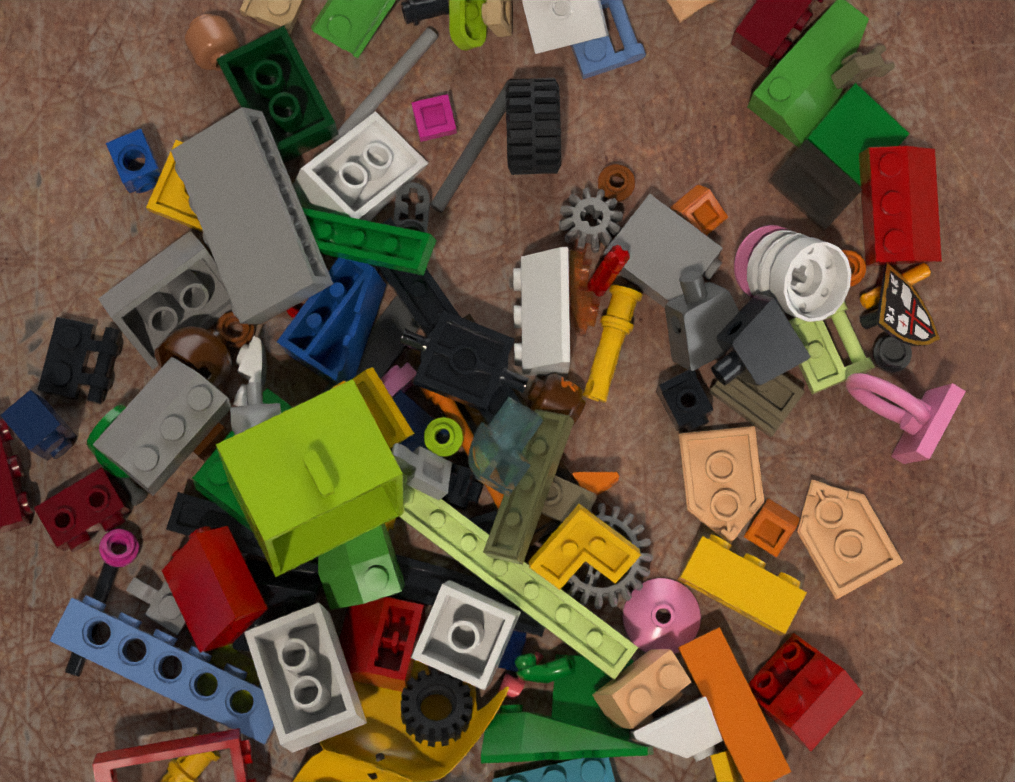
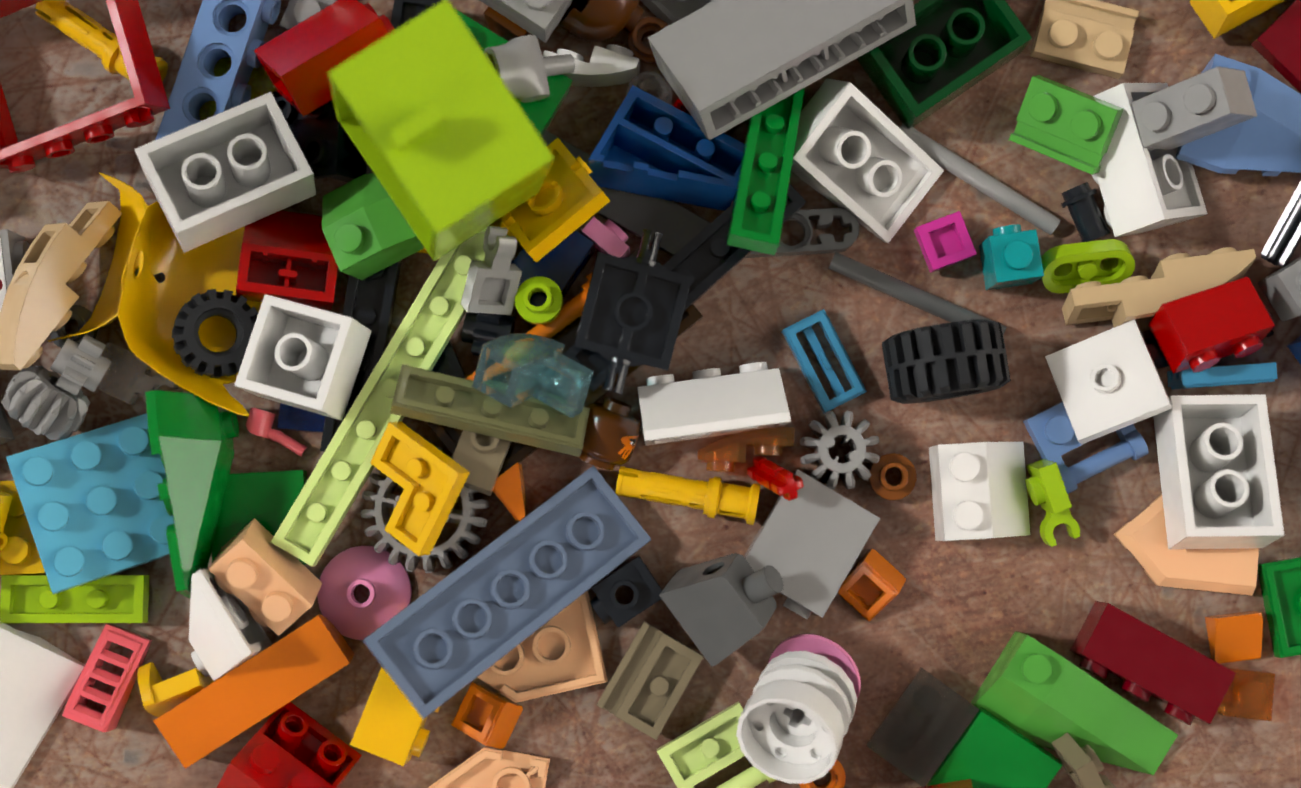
camera: 85 degrees right, 5 degrees up
green arm [514,653,575,683] -> none
black torso [711,293,811,386] -> none
none -> sand blue plate [363,466,652,720]
none -> dark azure tile [781,309,867,414]
none -> white slope [929,442,1031,541]
none -> teal brick [979,224,1044,291]
none -> lime plate [1025,459,1080,547]

